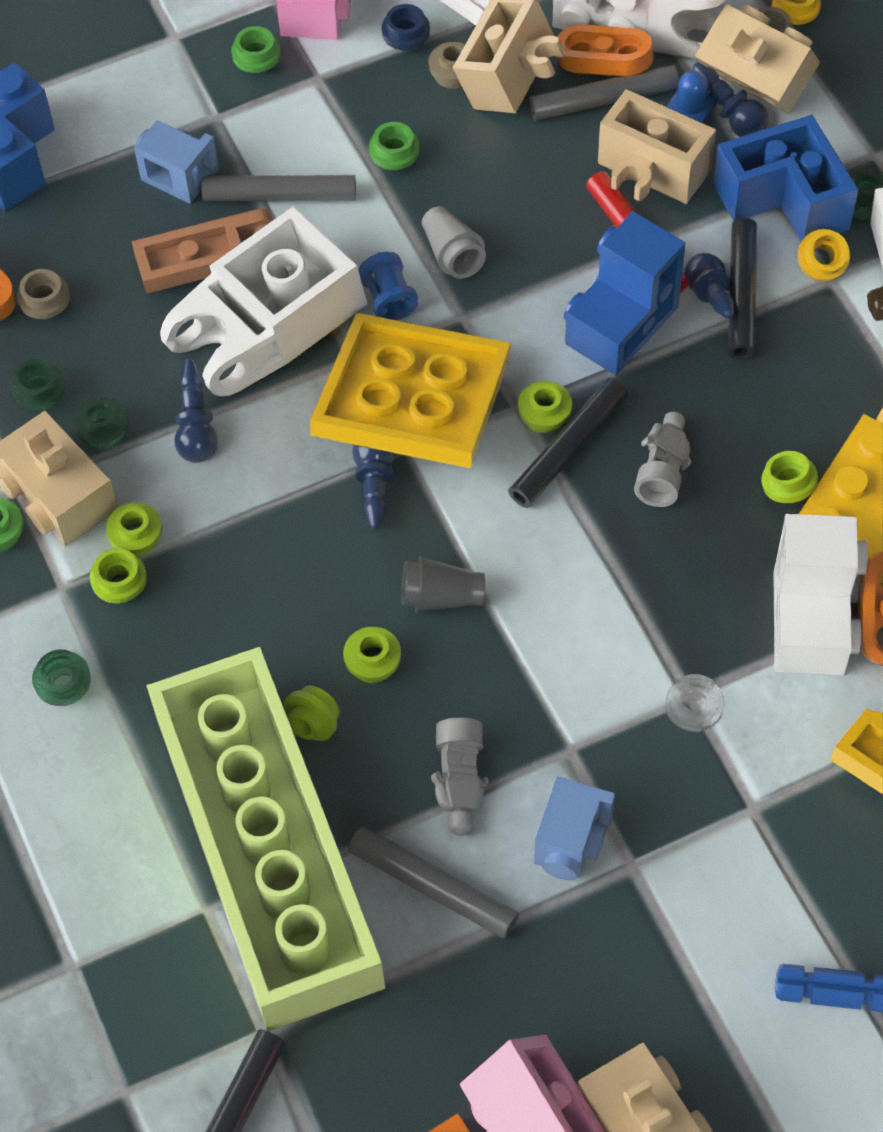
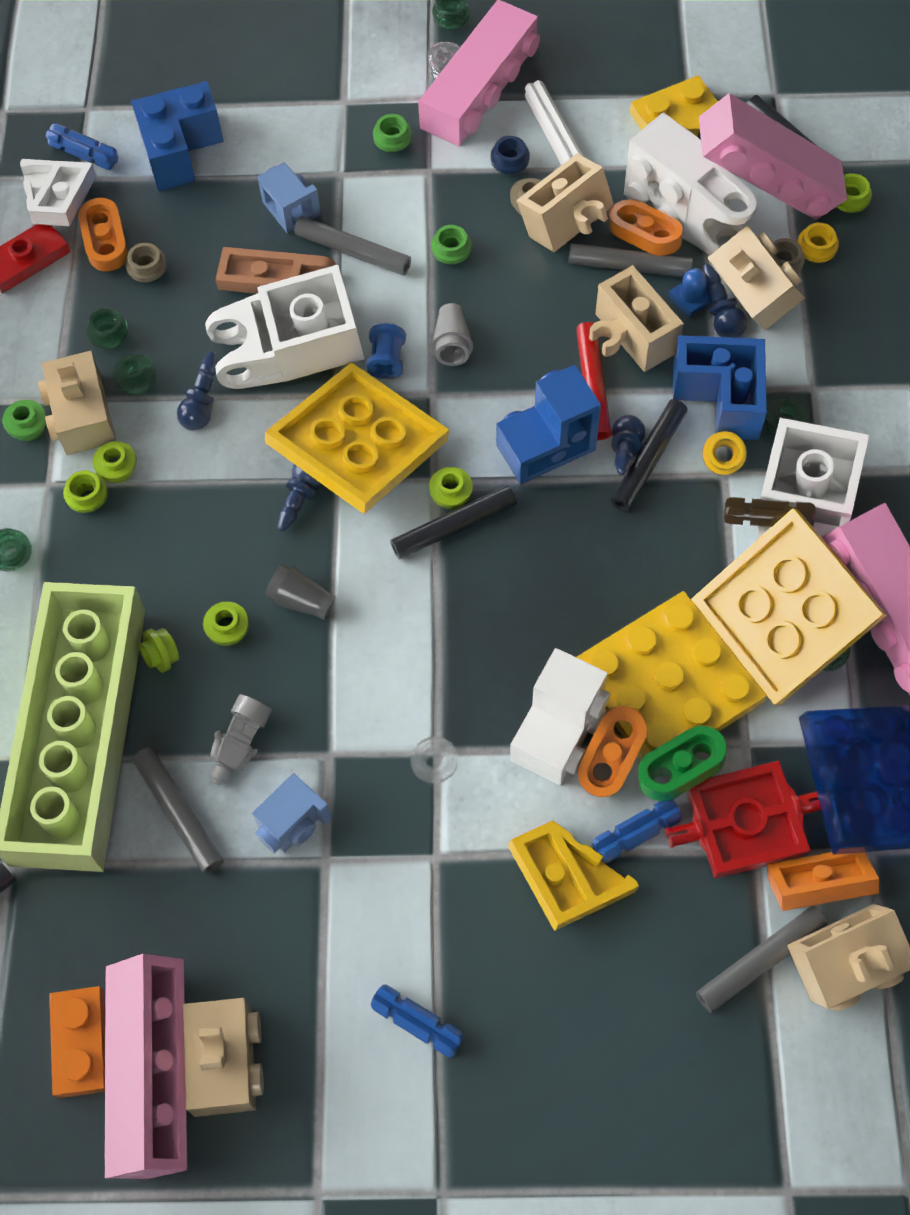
camera: 25 degrees right, 5 degrees up
light grey piece [634,412,691,507] -> none
lime plate [761,451,818,503] -> none

